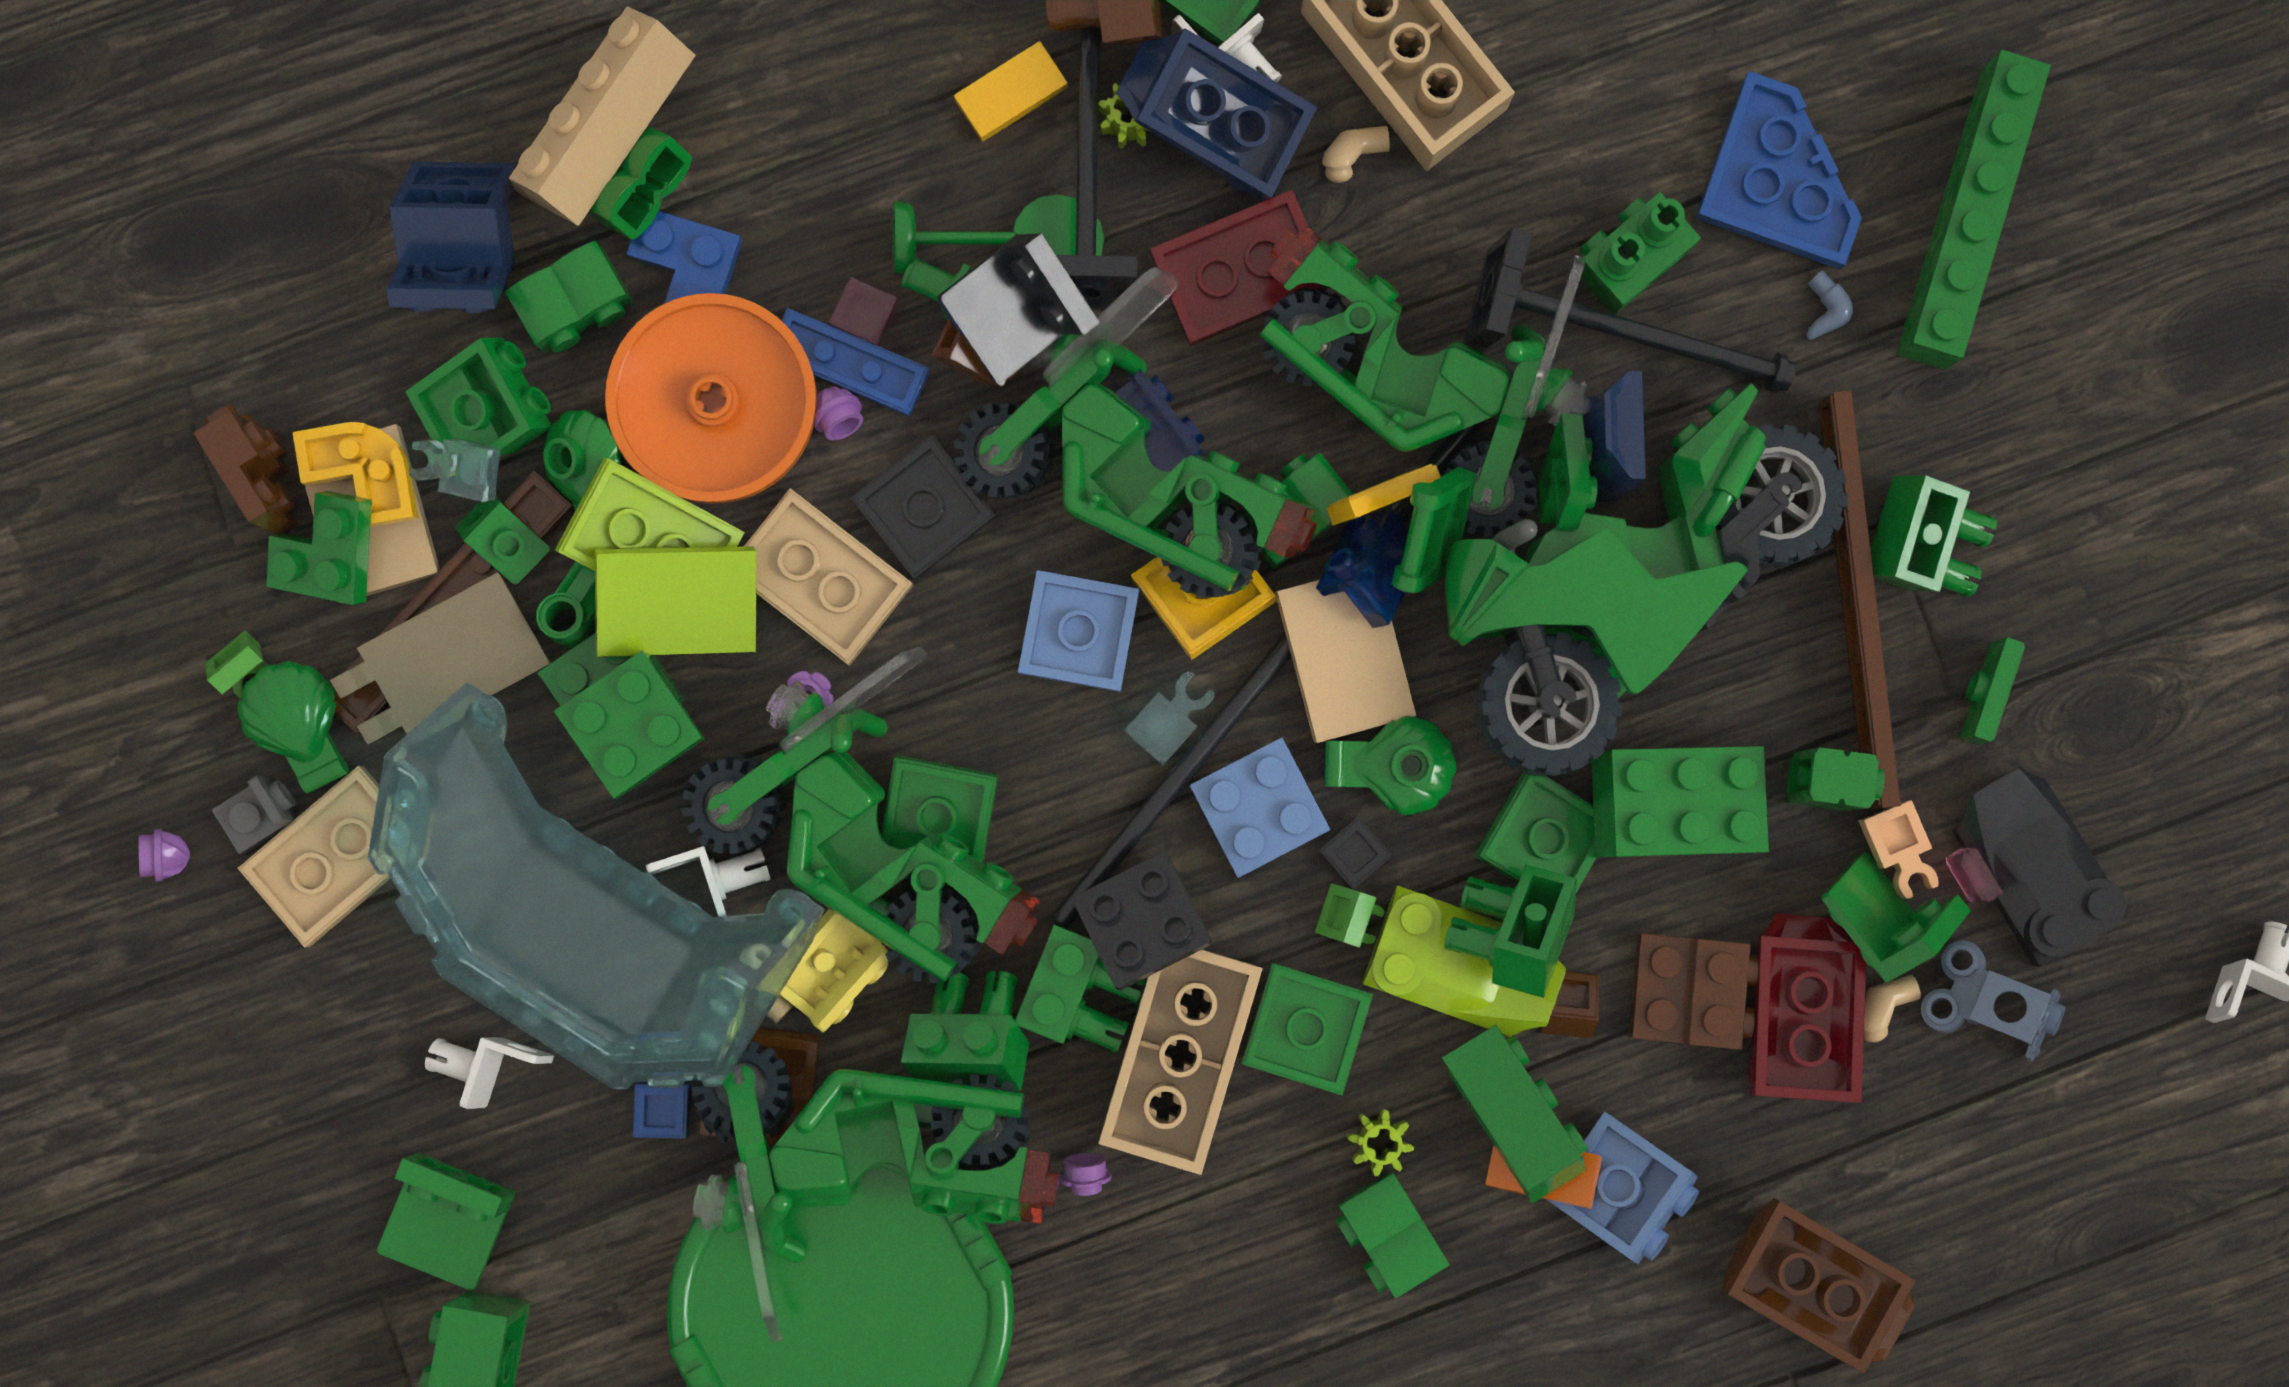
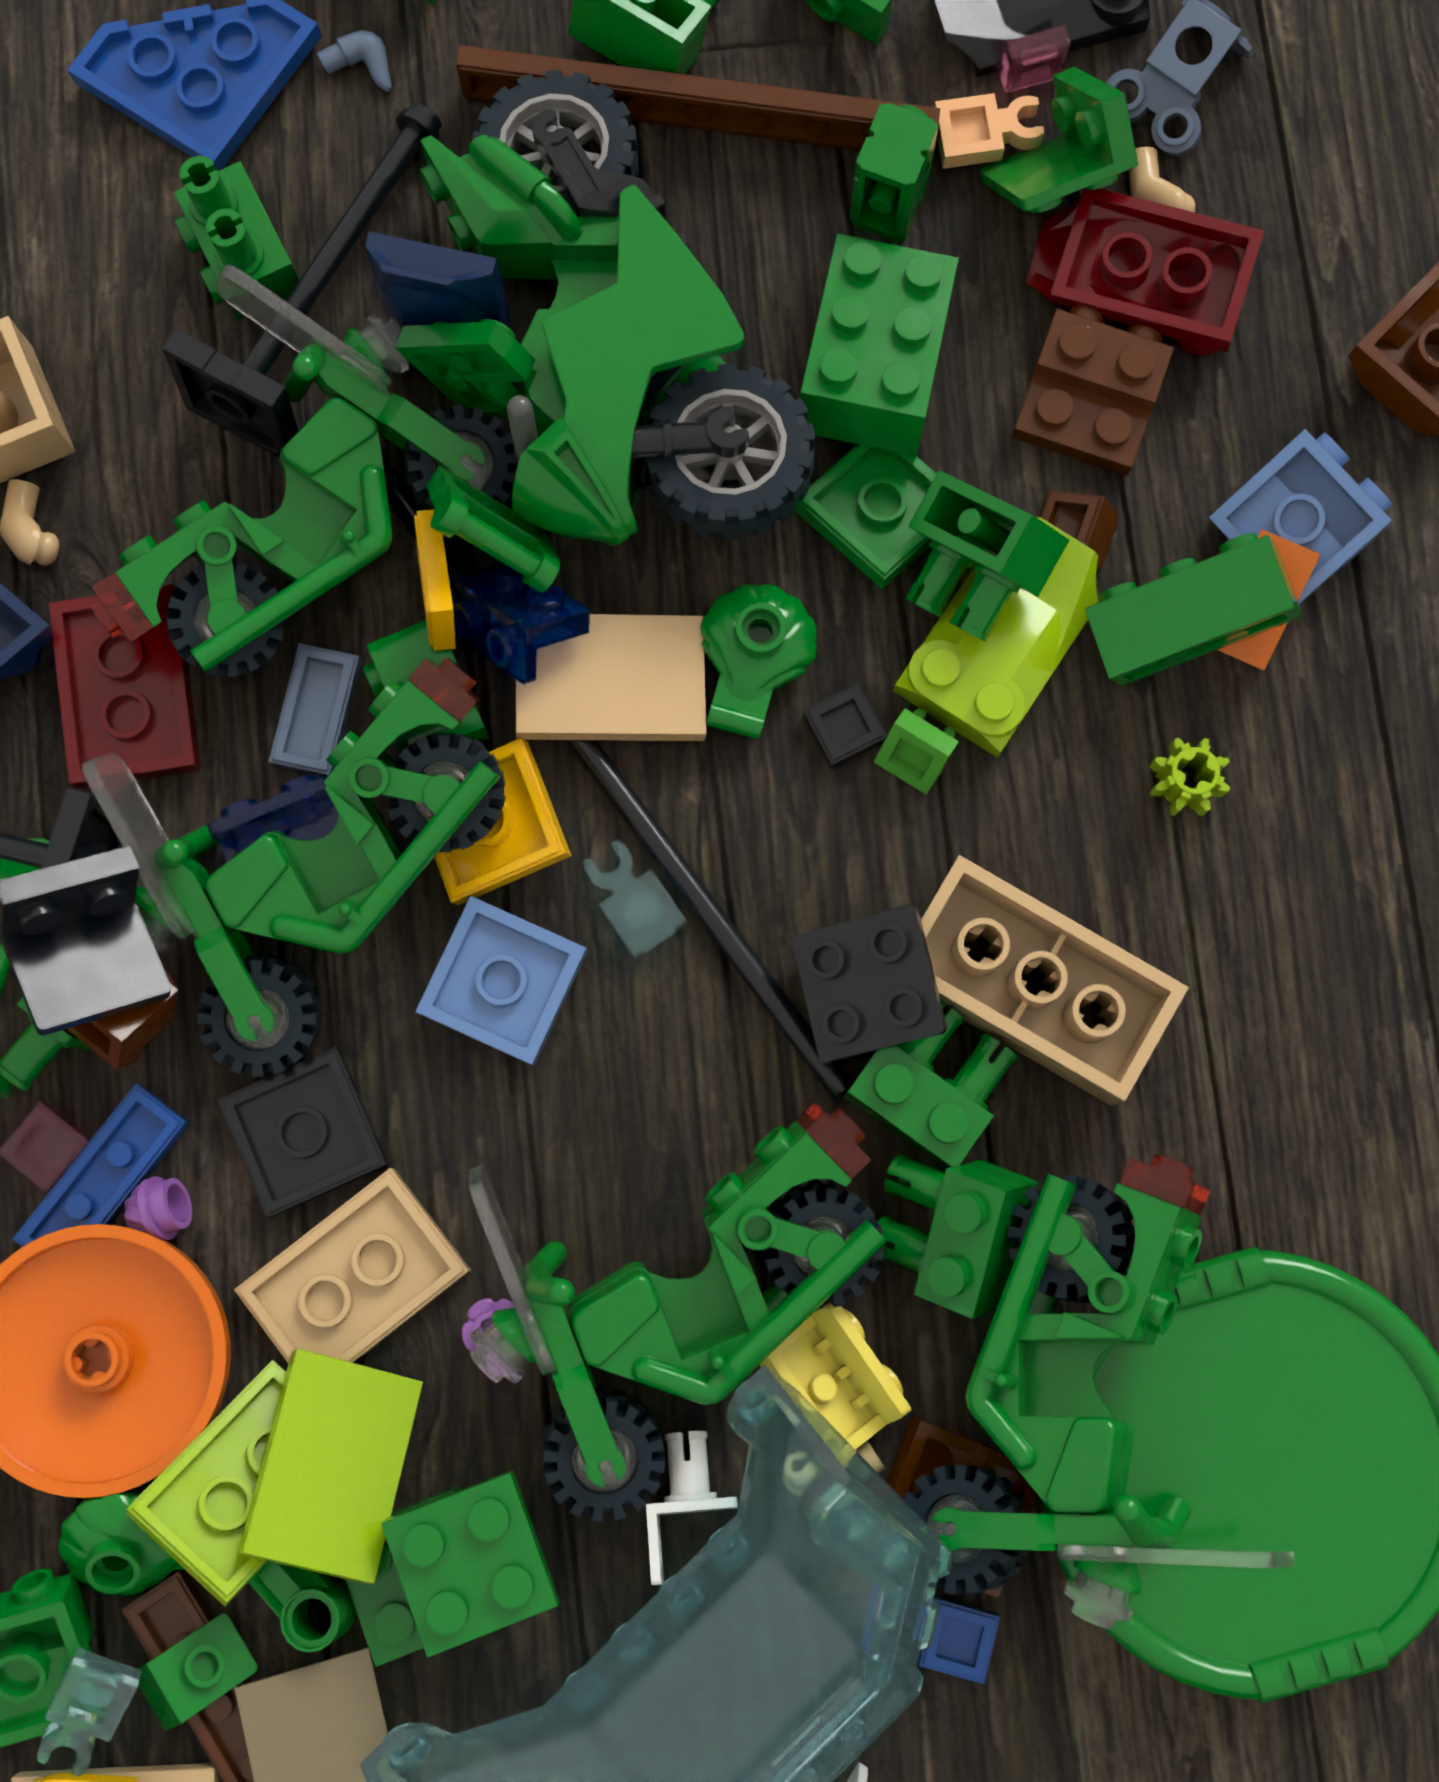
camera: 70 degrees left, 5 degrees down
green plate [881,755,999,864] -> none
medium lavender plate [1059,1153,1112,1196] -> none
medium blue plate [1189,738,1330,878] -> none
green plate [1241,963,1373,1096] -> none
green brick [1335,1170,1449,1299] -> none
none -> sand blue tile [269,643,363,778]

